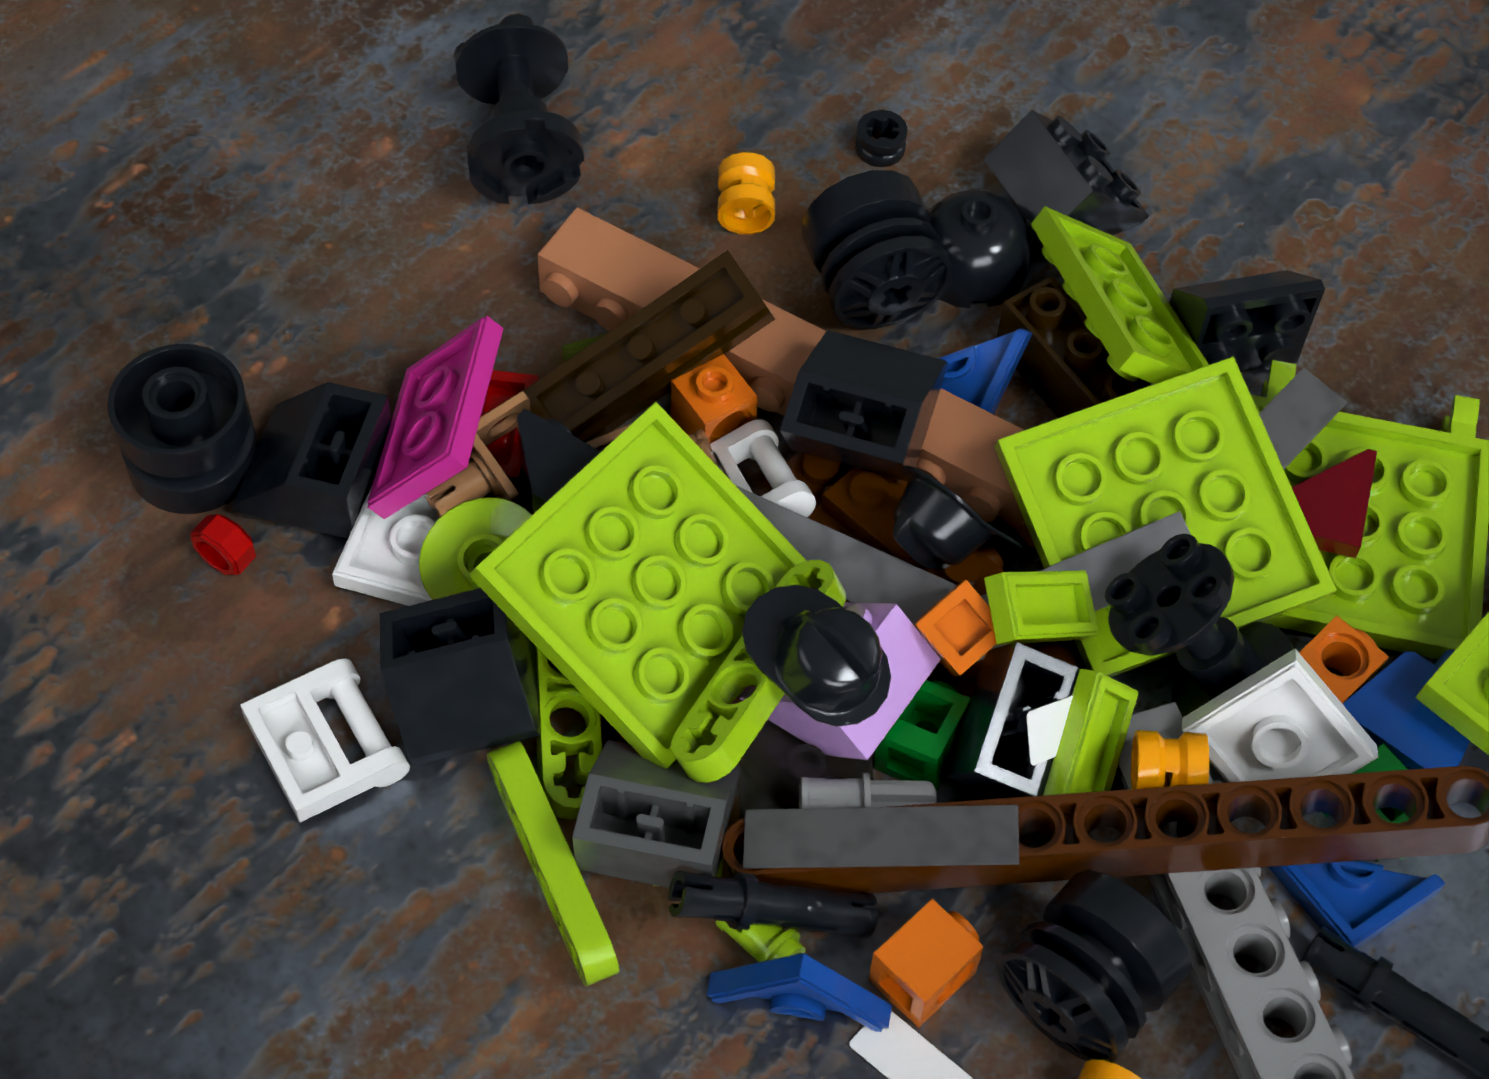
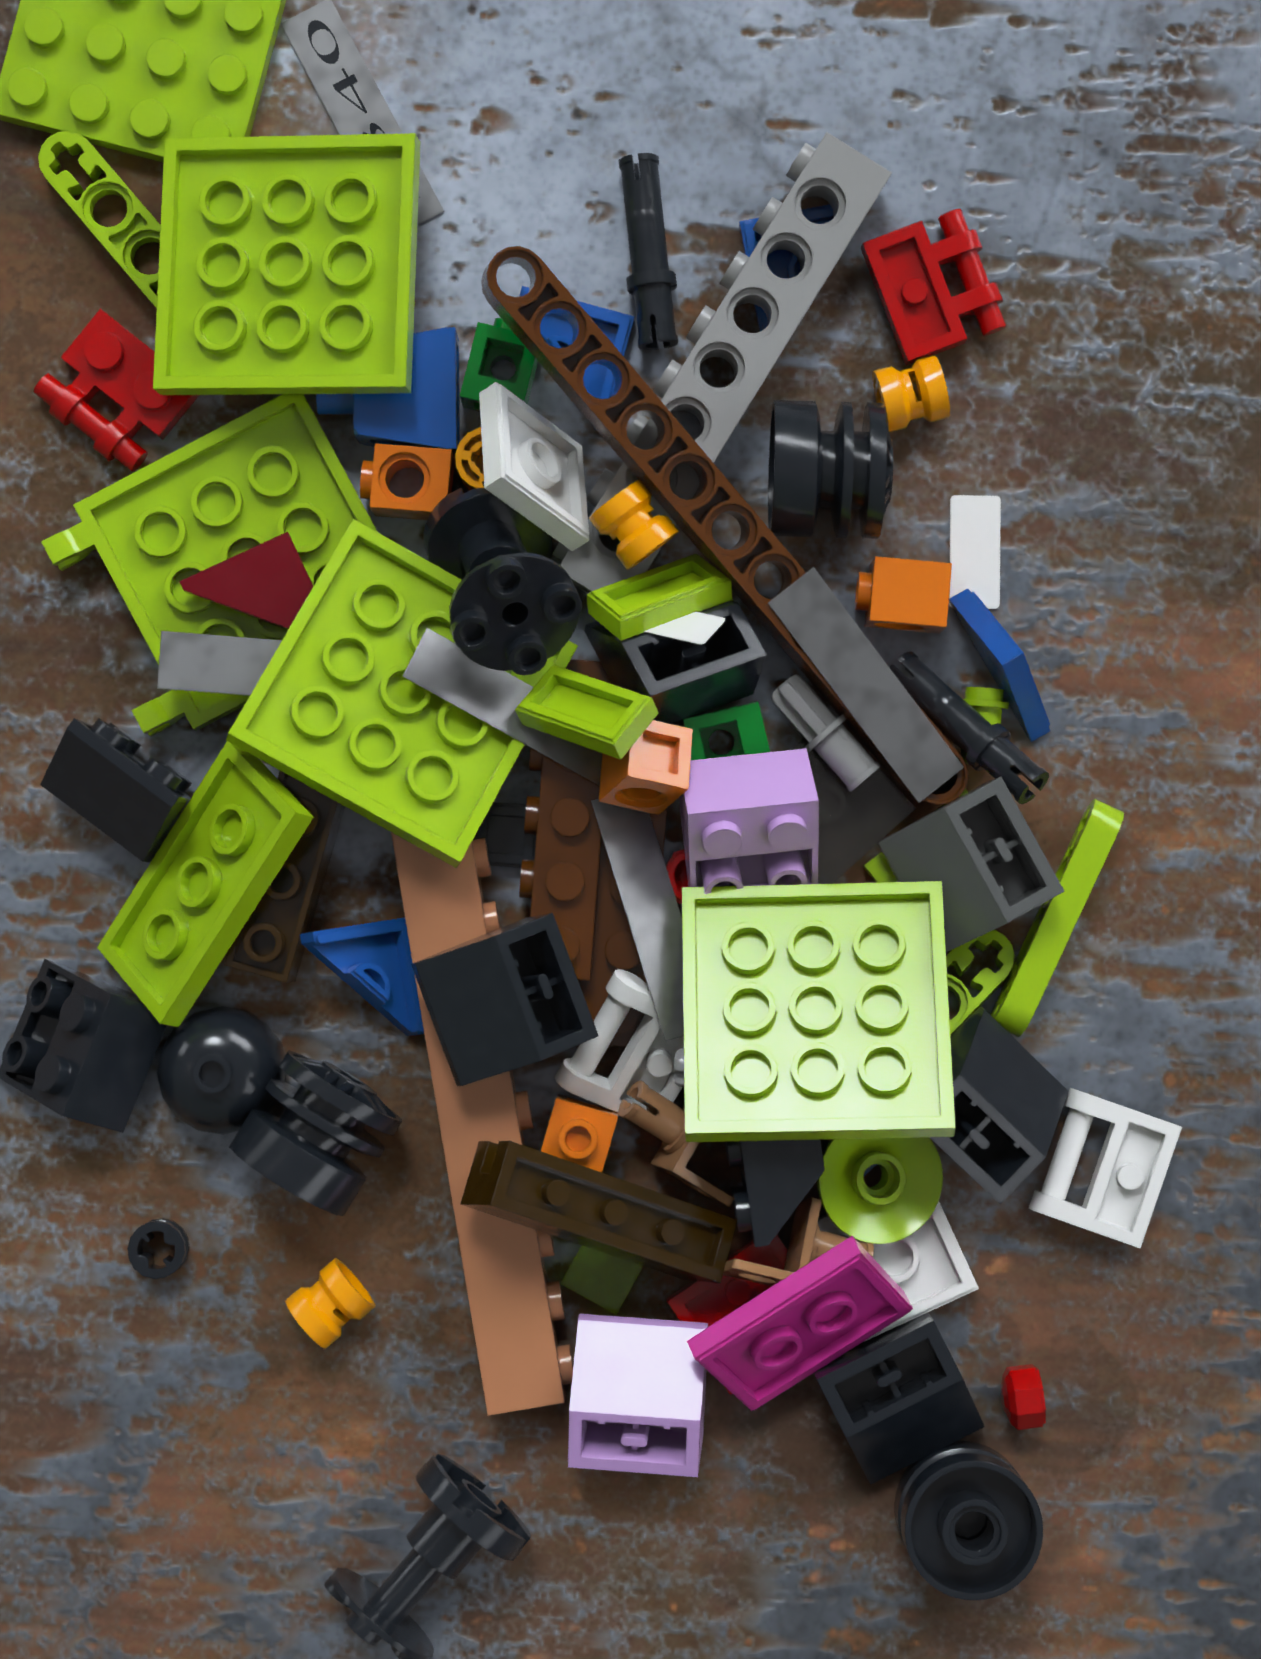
camera: 130 degrees left, 30 degrees up
lime beam [671,560,846,783] -> none
black piece [742,585,891,727] -> none
black piece [893,465,1023,569] -> none
none -> slope [568,1314,708,1477]

